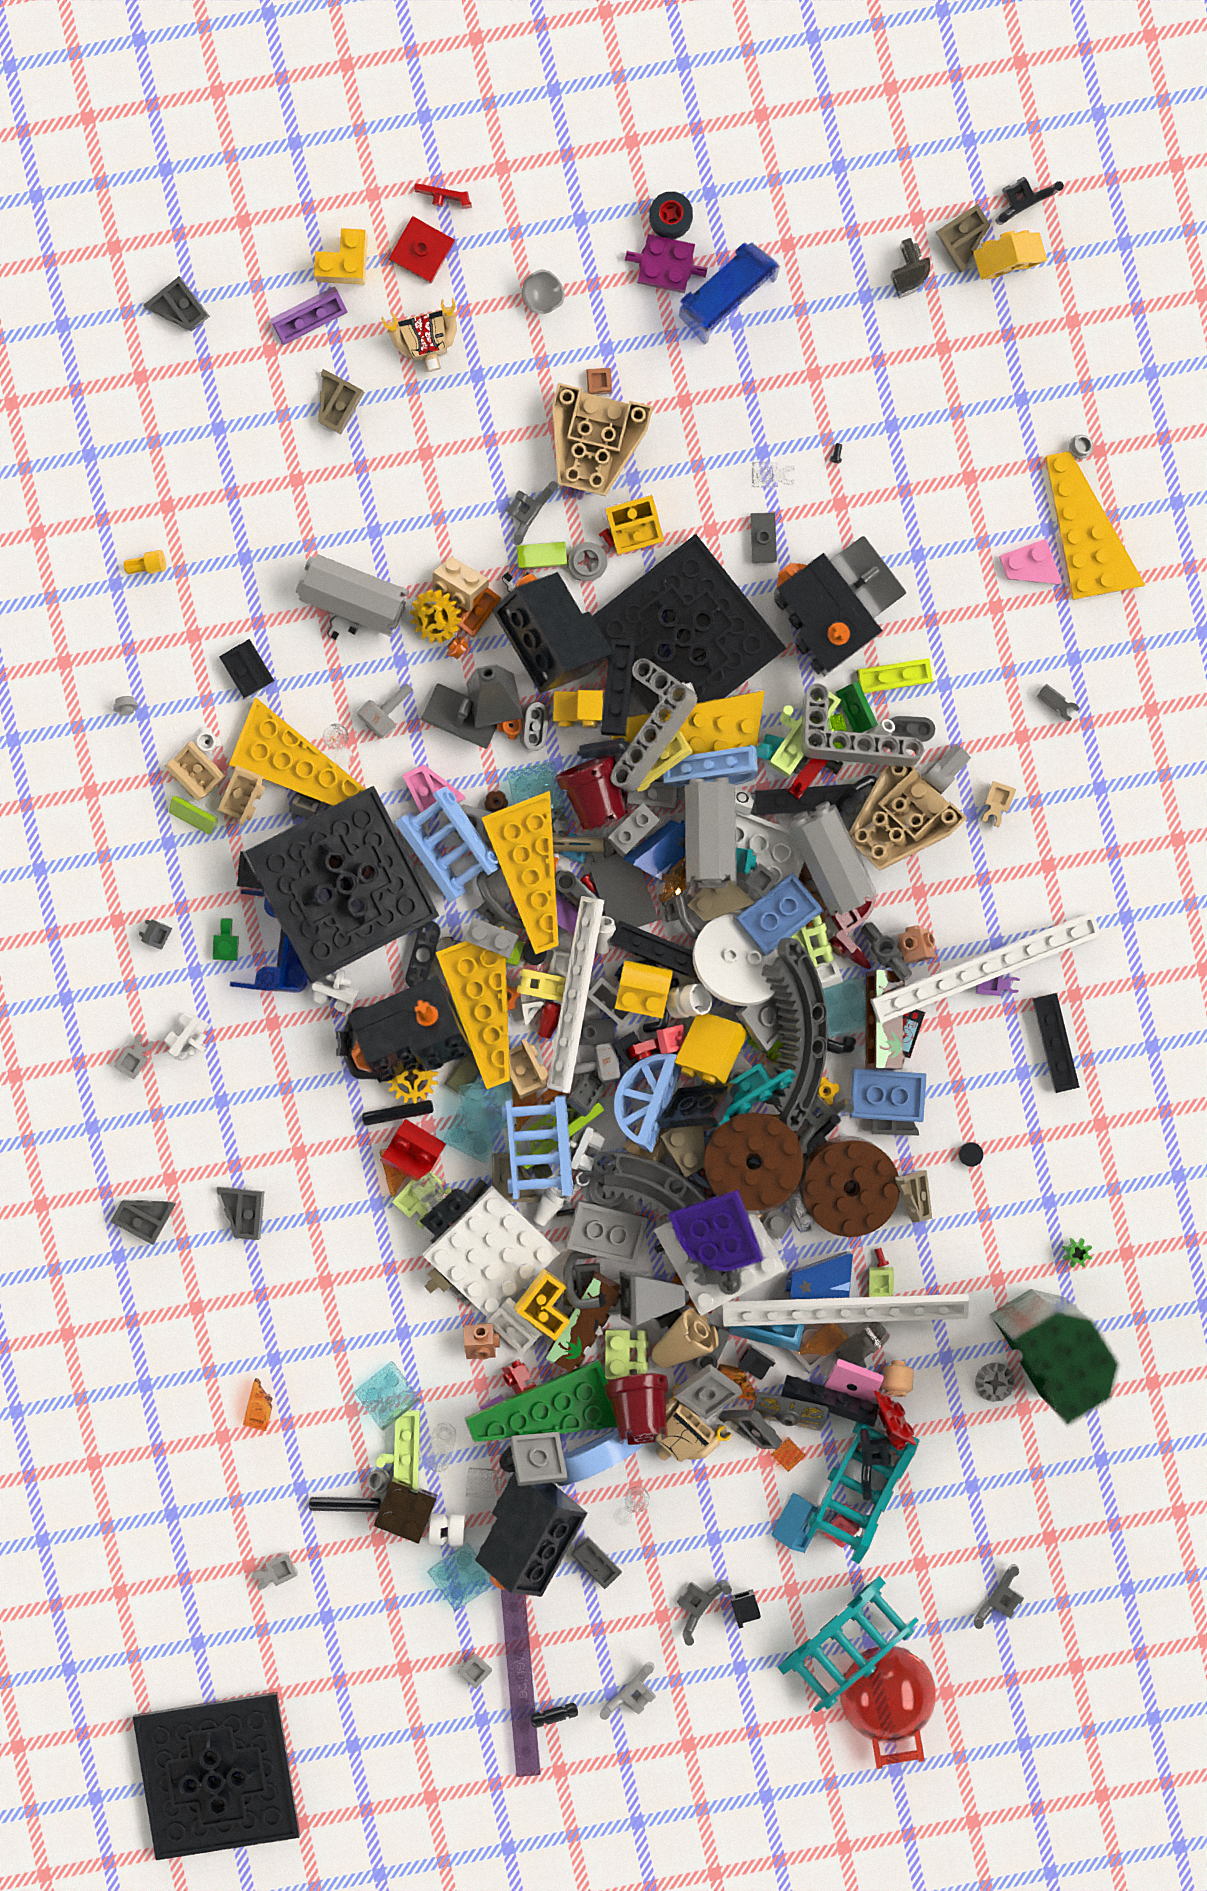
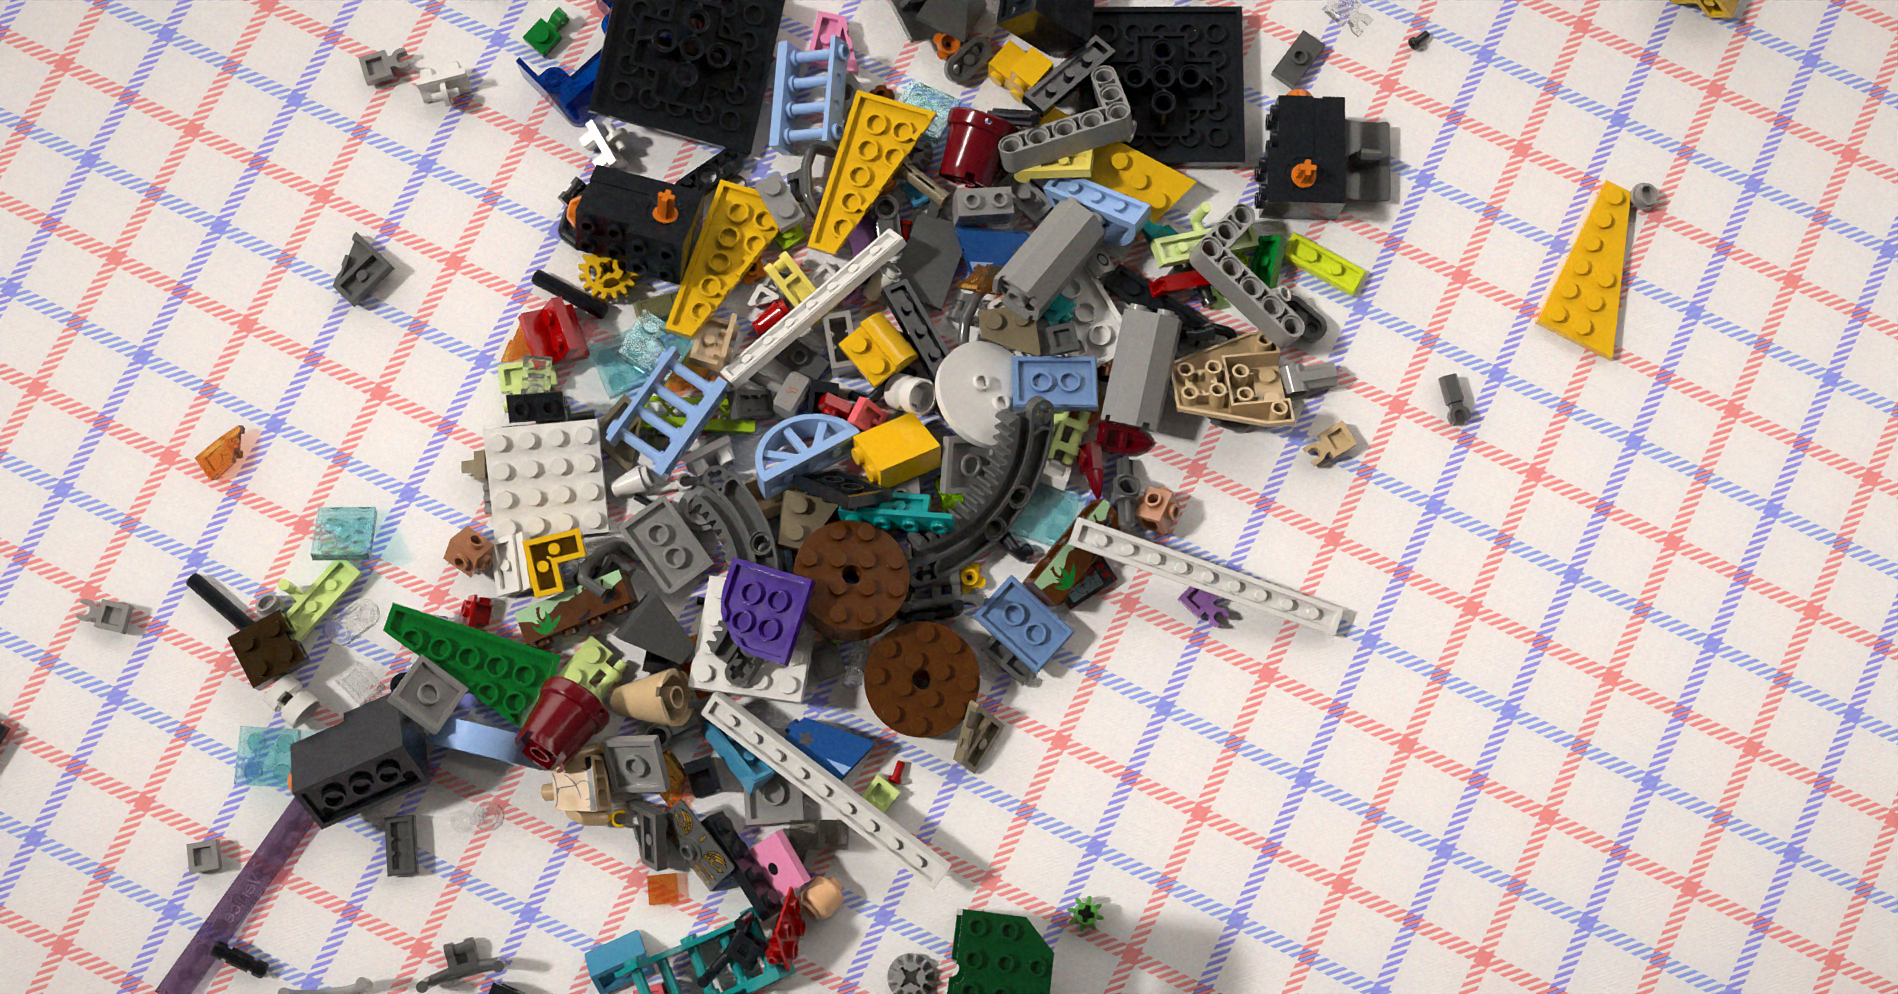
camera: 30 degrees right, 10 degrees down
dark grey wing [110,1199,177,1245] -> none
black plate [522,942,547,965] -> none
clear orange slope [798,1323,849,1356] -> none
black tile [958,1142,984,1167] -> none
bright pink wing [999,539,1062,585] -> none
black plate [1032,993,1080,1093] -> none

